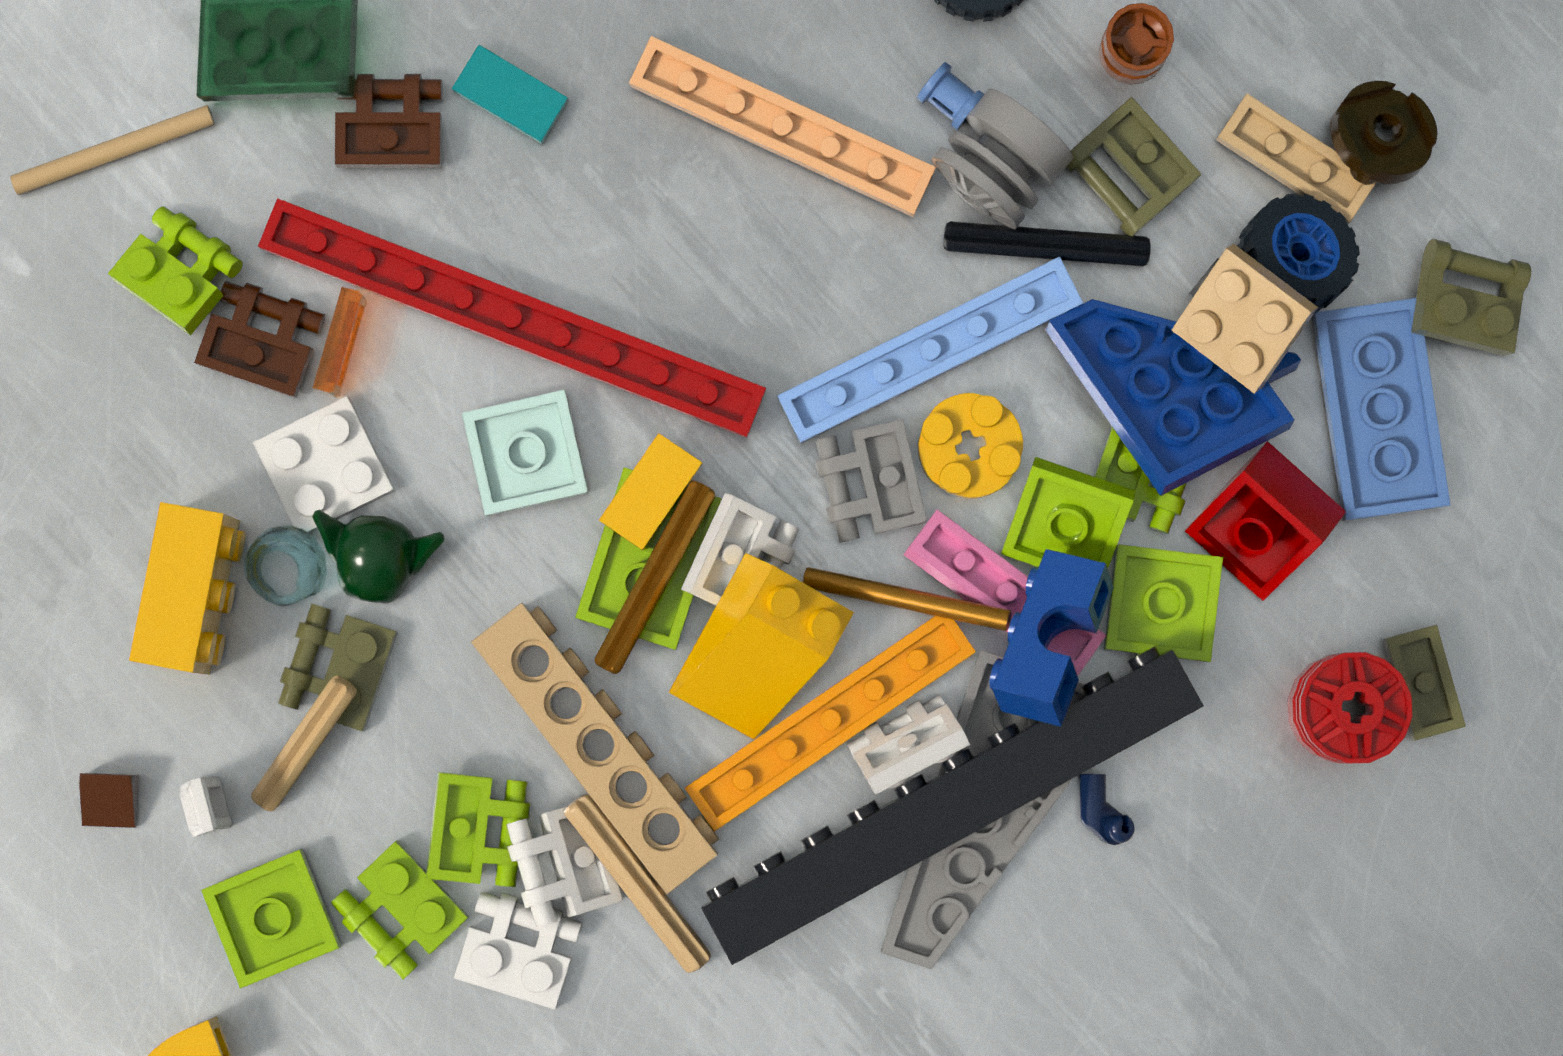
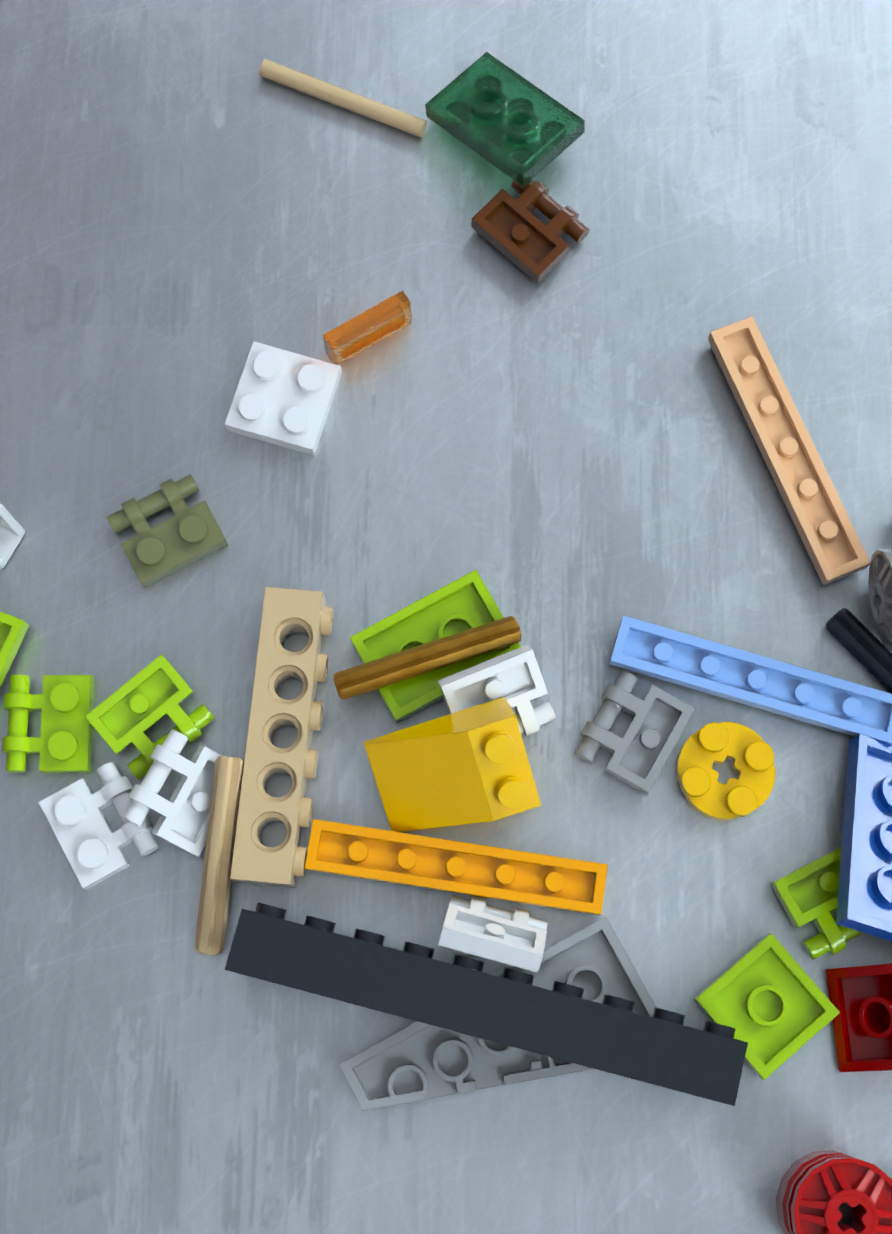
camera: 45 degrees right, 10 degrees down
lime plate [108,206,243,336] -> none
yellow brick [129,502,245,675] -> none
reddish brown plate [194,281,325,398] -> none
clear light blue piece [244,525,328,607] -> none
tan axle [251,675,357,812] -> none
red plate [258,198,766,438] -> none
dark green piece [312,509,444,604] -> none
teal tile [452,45,569,145] -> none
light aqua plate [462,390,589,517] -> none
yellow tile [599,433,703,551] -> none
pearl gold bar [803,567,1012,631] -> none
bright pink plate [903,510,1107,676] -> none
blue arch [989,549,1114,727] -> none
lime plate [1001,457,1136,568] -> none
dark blue arm [1080,774,1135,845] -> none

